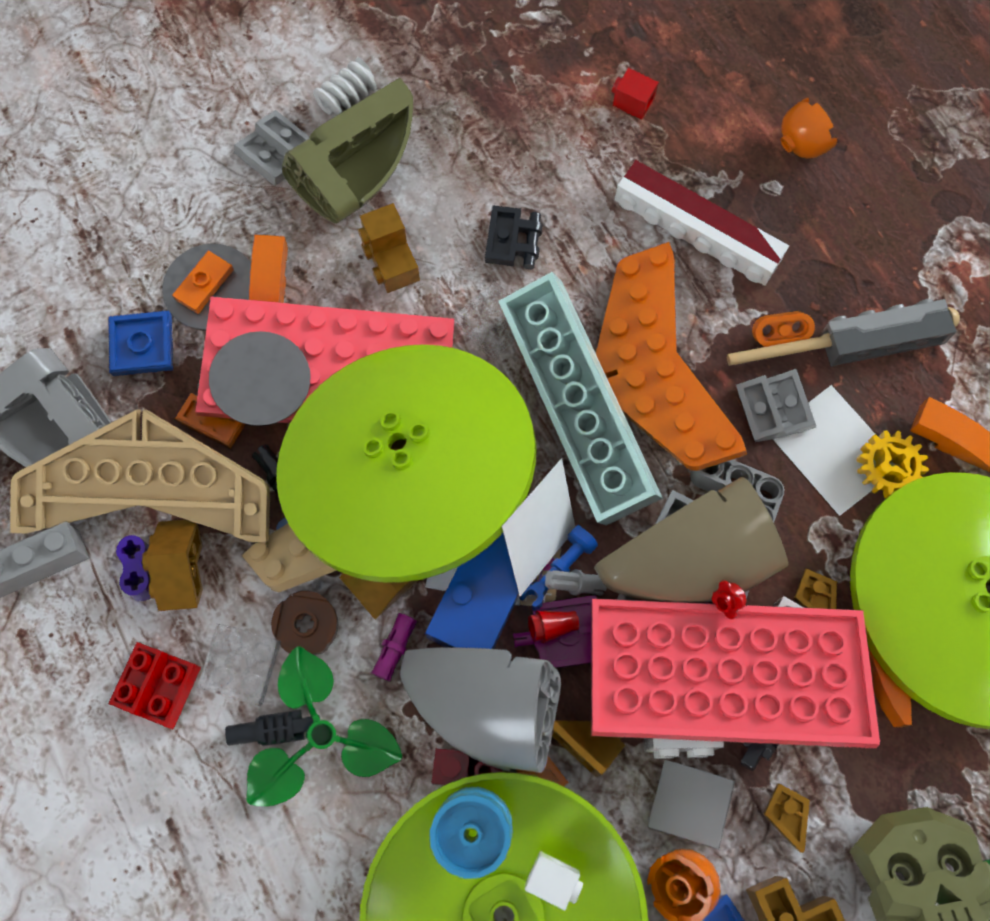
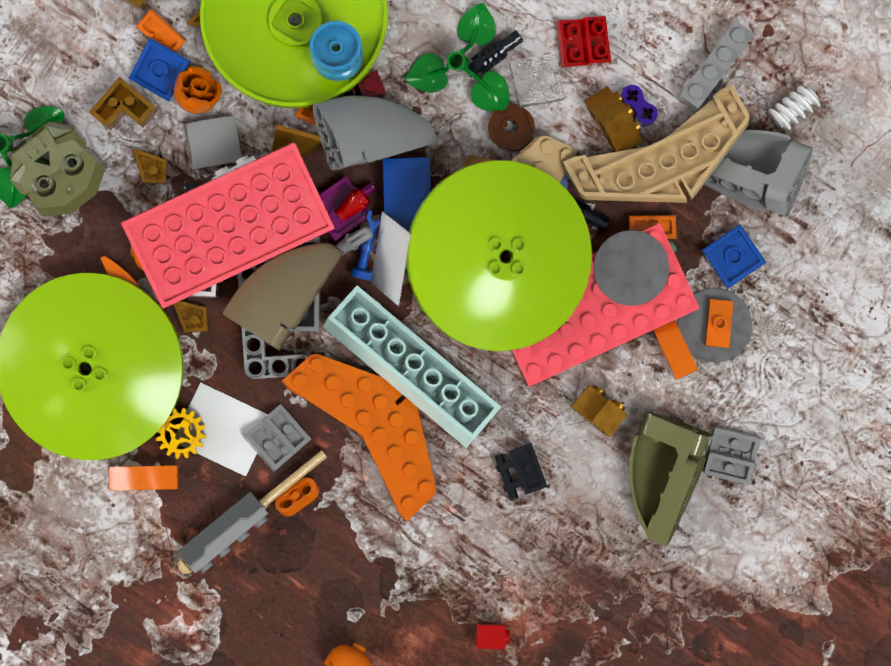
camera: 150 degrees right, 15 degrees up
white piece [313,57,377,115] -> none
magenta pin [371,613,417,682] -> none
white brick [524,851,583,910] -> none
brick [615,160,789,286] -> none
red plate [711,580,746,619] -> none

